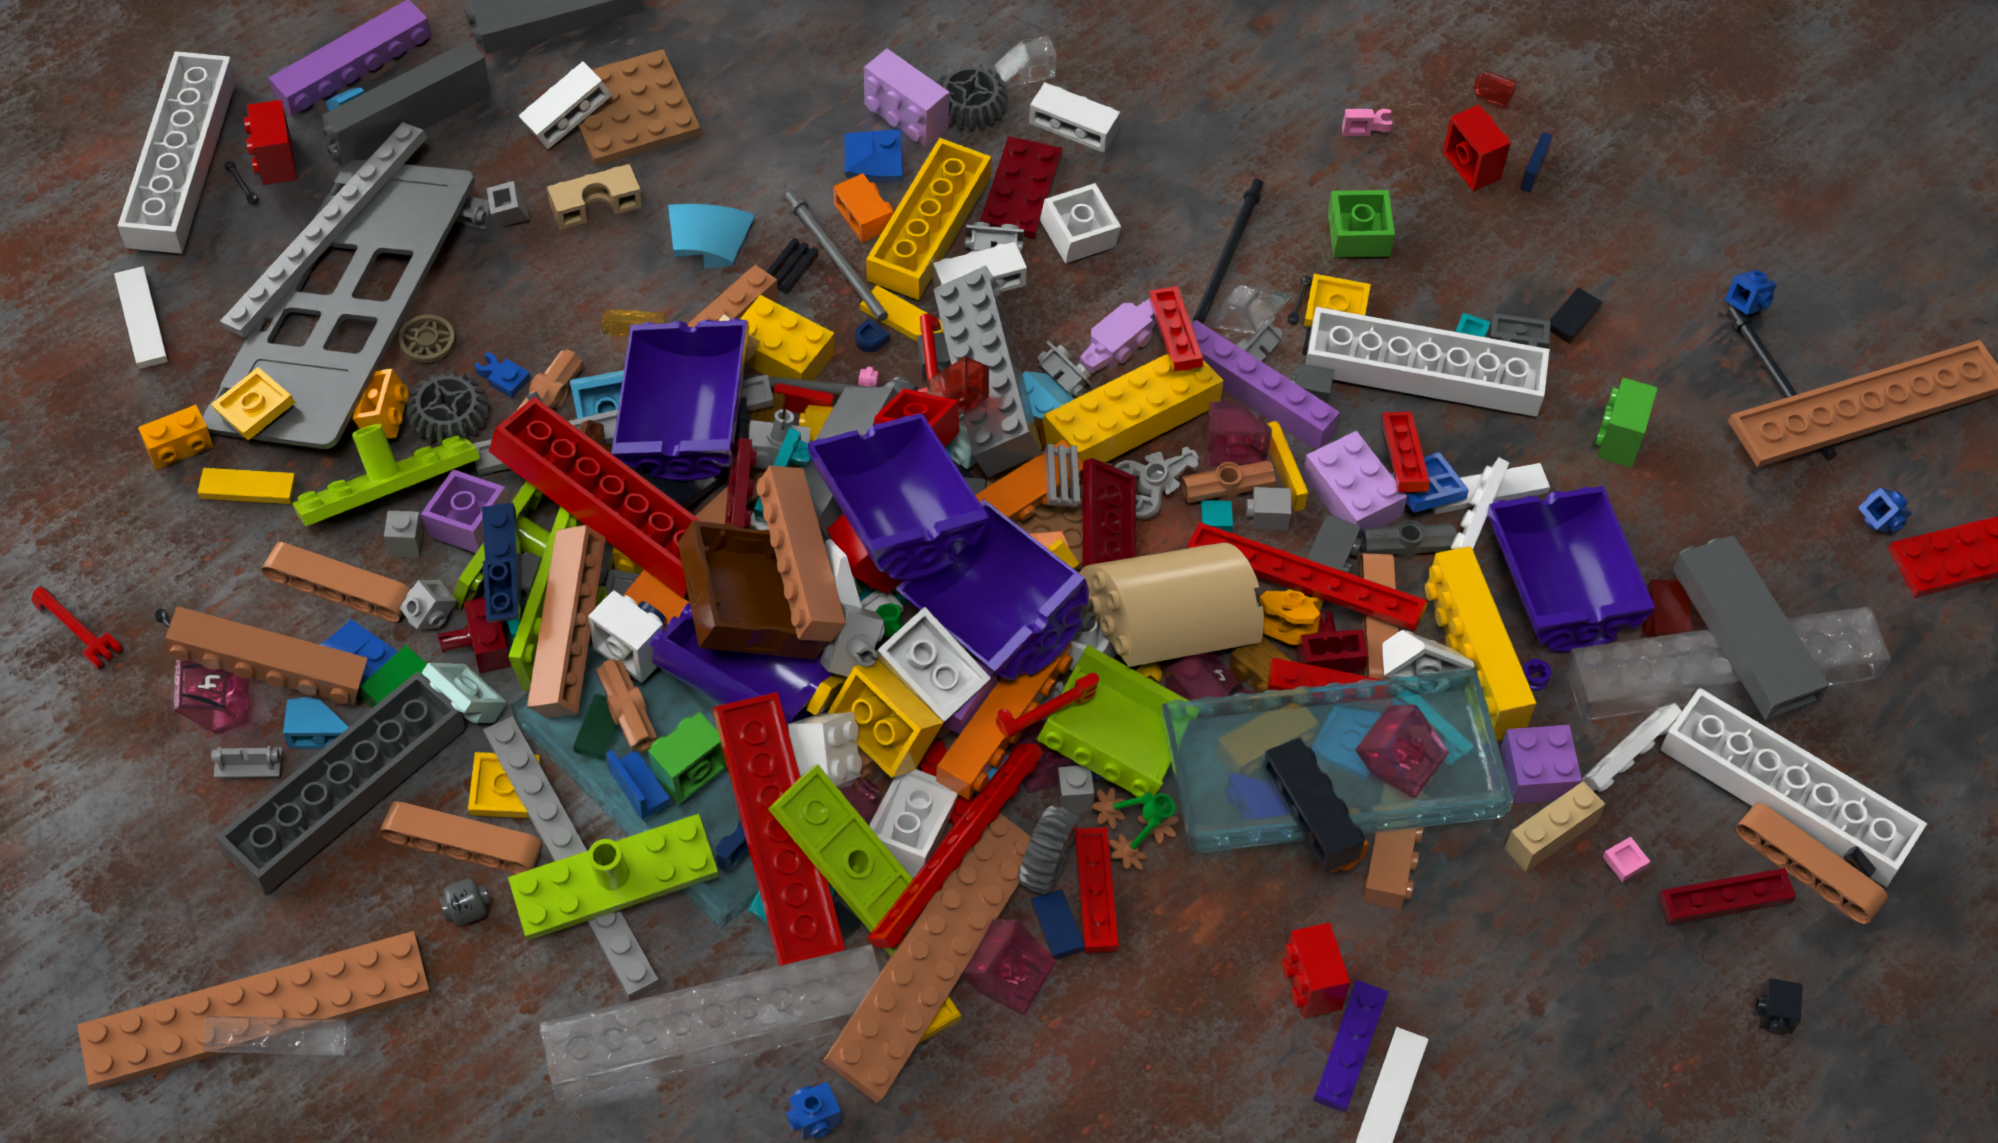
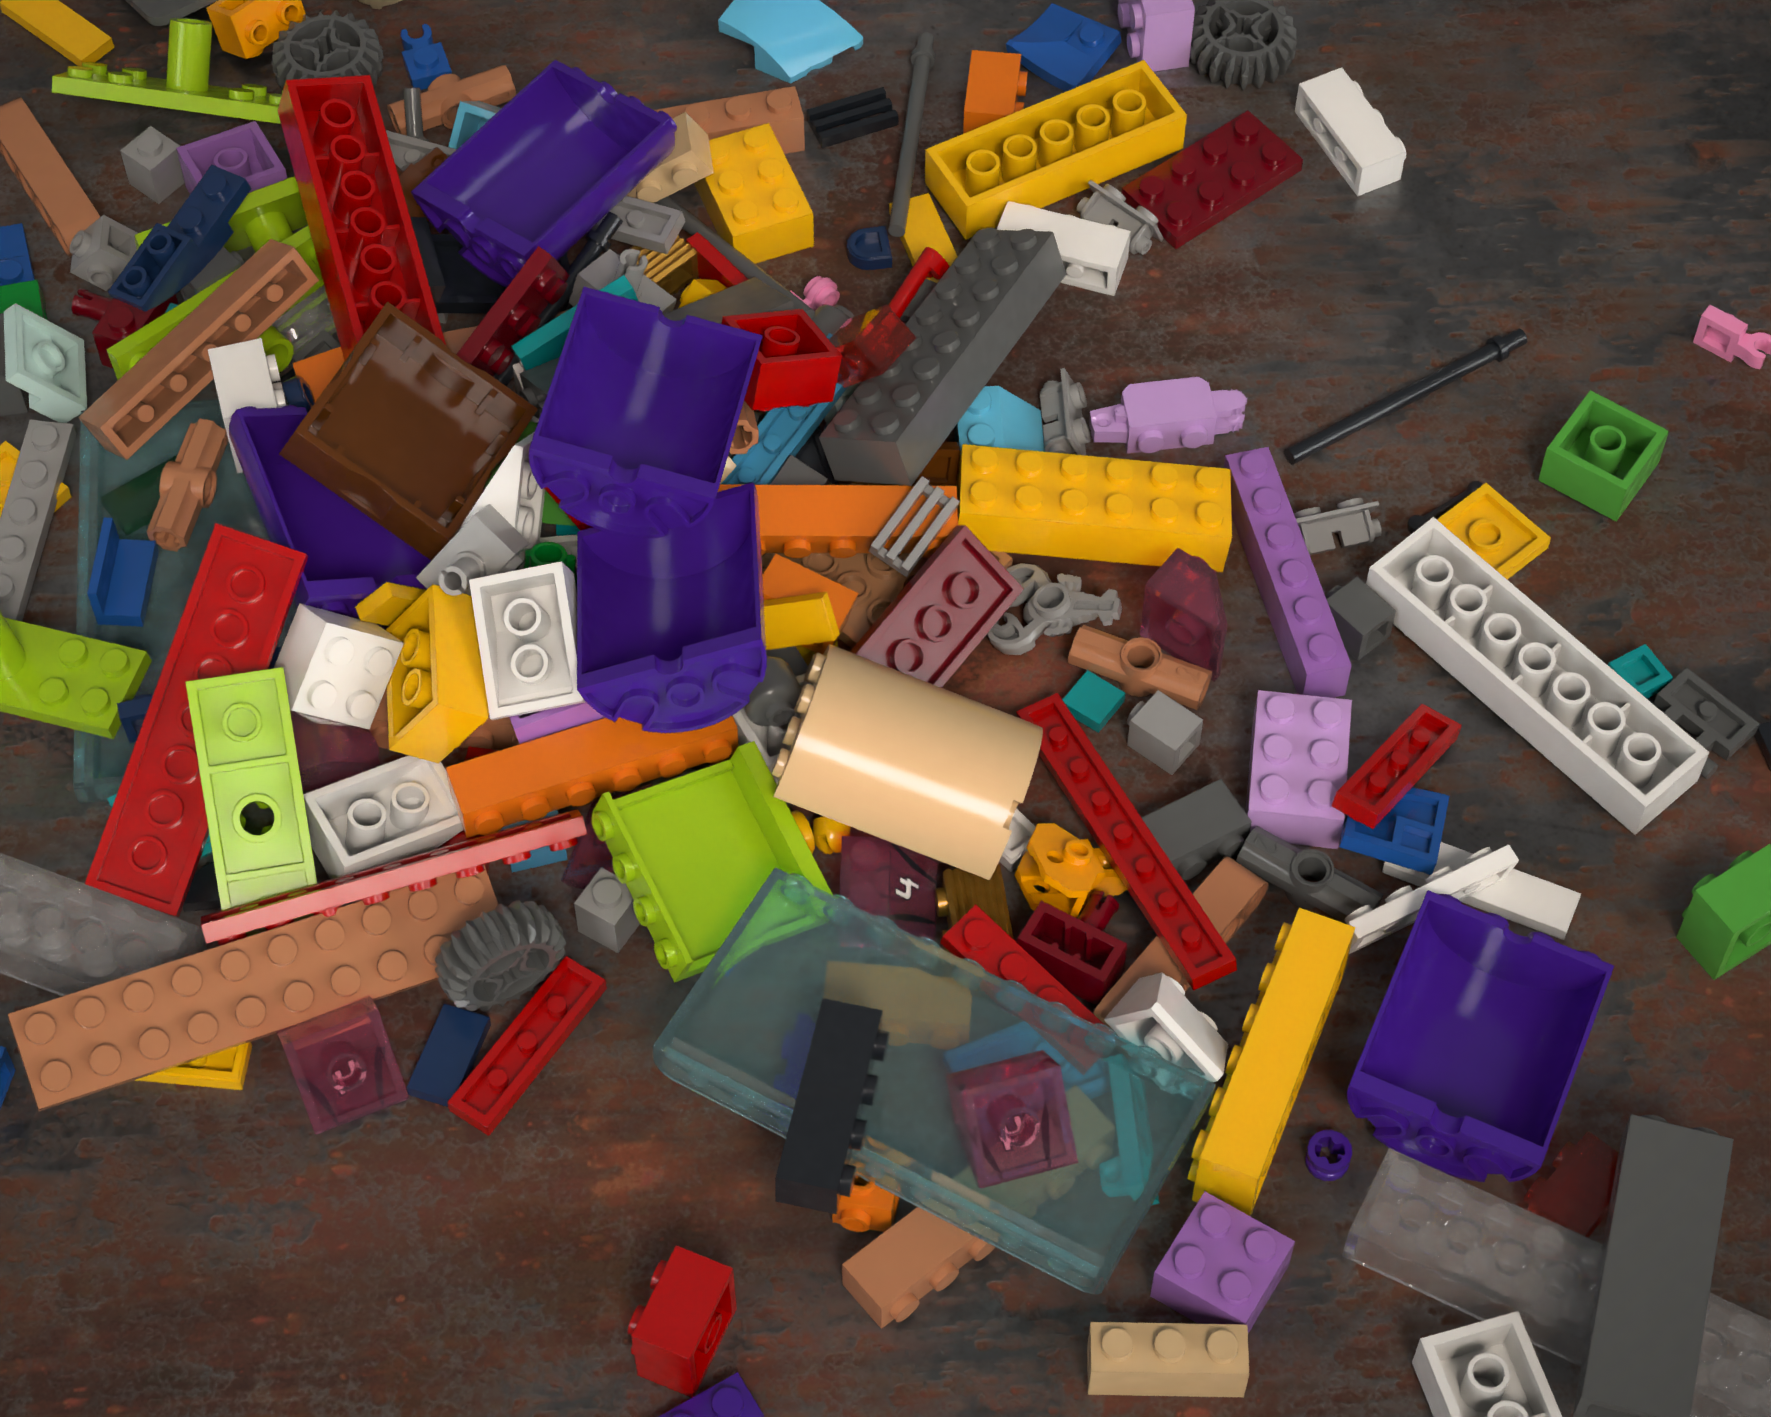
camera: 40 degrees right, 0 degrees up
clear yellow slope [601,308,665,336] -> none
bright green brick [648,712,728,805] -> none
nougat brick [757,465,846,642] -> none
clear slope [995,35,1057,87] -> none
red hinge [996,673,1099,738] -> none
white brick [1040,183,1121,263] -> none
plant [1091,787,1179,870] -> none
red plate [1149,286,1203,372] -> none
clear slope [1211,285,1290,334] -> none
yellow tile [1264,421,1308,512] -> none
white plate [1582,703,1682,792] -> none

